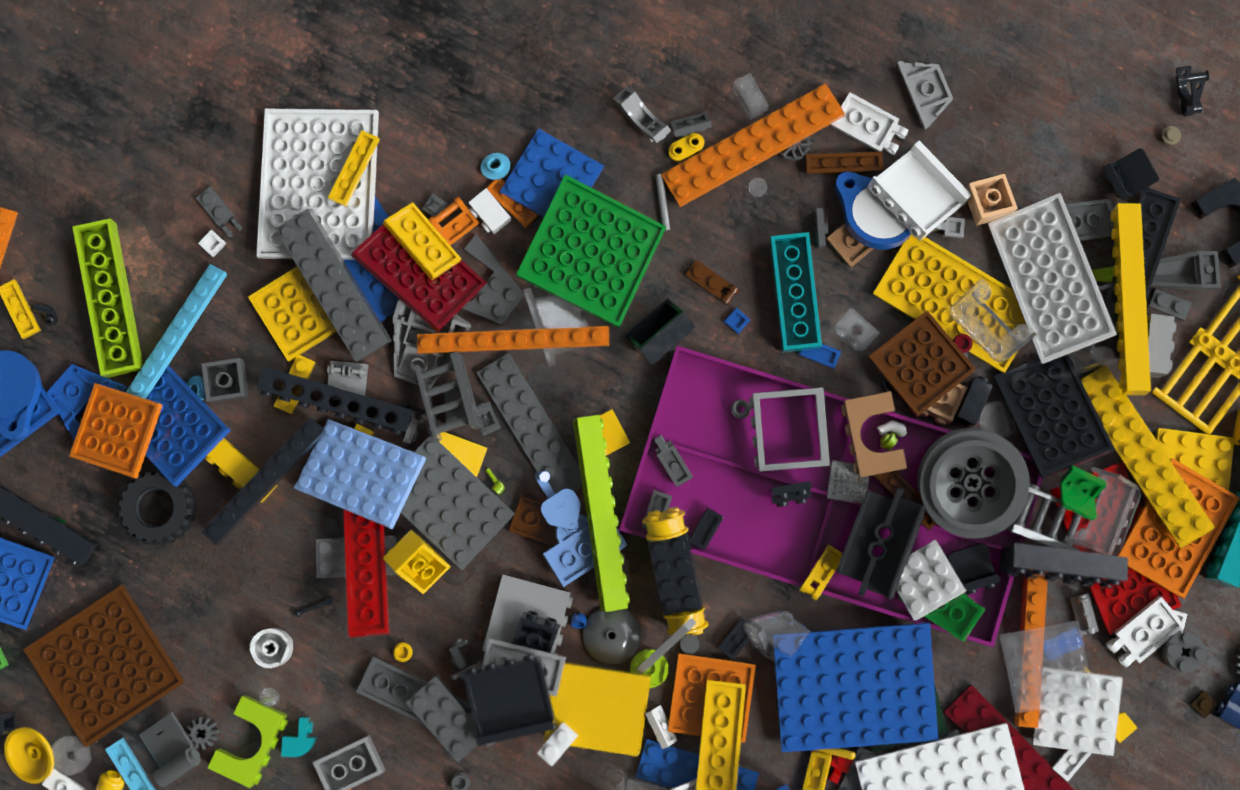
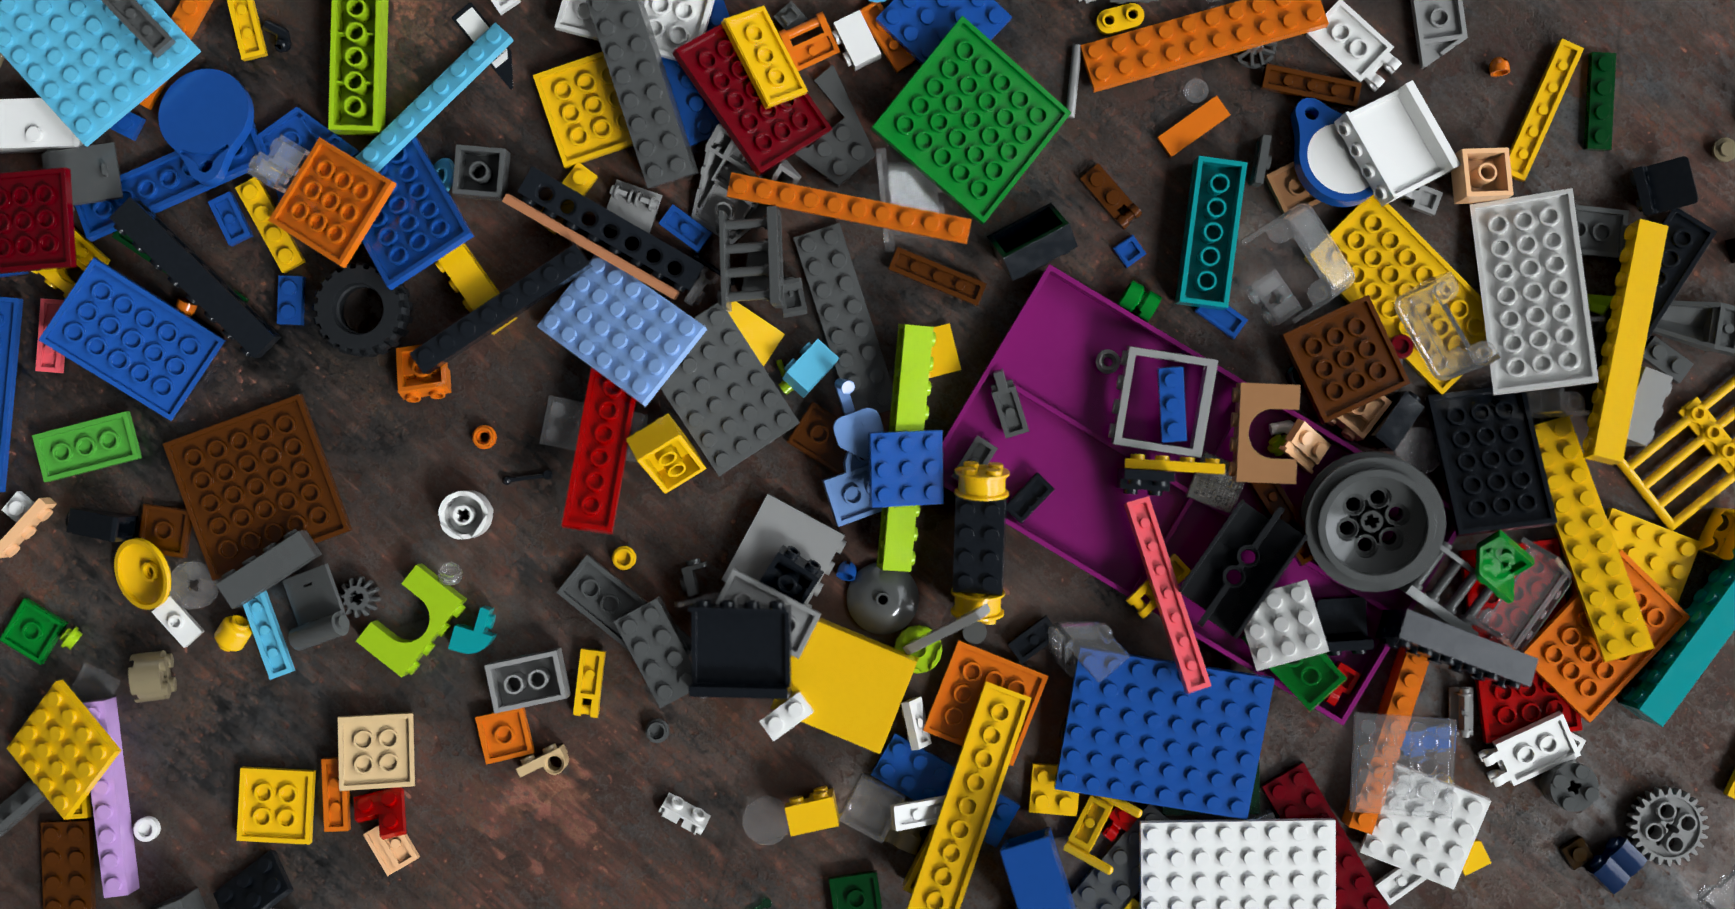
camera: 15 degrees right, 5 degrees up
none -> reddish brown tile [138,503,192,558]
none -> orange hinge [176,297,197,317]
none -> blue plate [208,191,254,247]
none -> dark grey brick [216,529,322,609]
none -> yellow plate [235,176,306,273]
none -> clear brick [247,135,310,193]
none -> blue plate [277,275,306,325]
none -> orange plate [396,344,452,403]
none -> sticker [452,2,513,90]
none -> orange plate [472,425,497,449]
none -> nougat tile [502,194,680,300]
none -> yellow plate [573,648,606,718]
none -> blue plate [658,204,712,253]
none -> medium azure brick [782,339,839,398]
none -> blue plate [868,429,944,508]
none -> reddish brown plate [888,247,987,306]
none -> yellow plate [1028,763,1079,816]
none -> green wheel [1117,280,1162,322]
none -> yellow plate [1124,454,1225,475]
none -> coral plate [1124,496,1211,694]
none -> orange tile [1156,95,1230,158]
none -> blue plate [1157,366,1187,443]
none -> clear windscreen [1242,203,1355,323]
none -> light nougat plate [1279,419,1331,474]
none -> red plate [1324,661,1362,706]
none -> orange hinge [1489,57,1510,77]
none -> yellow plate [1509,39,1584,182]
none -> dark green plate [1584,52,1617,151]

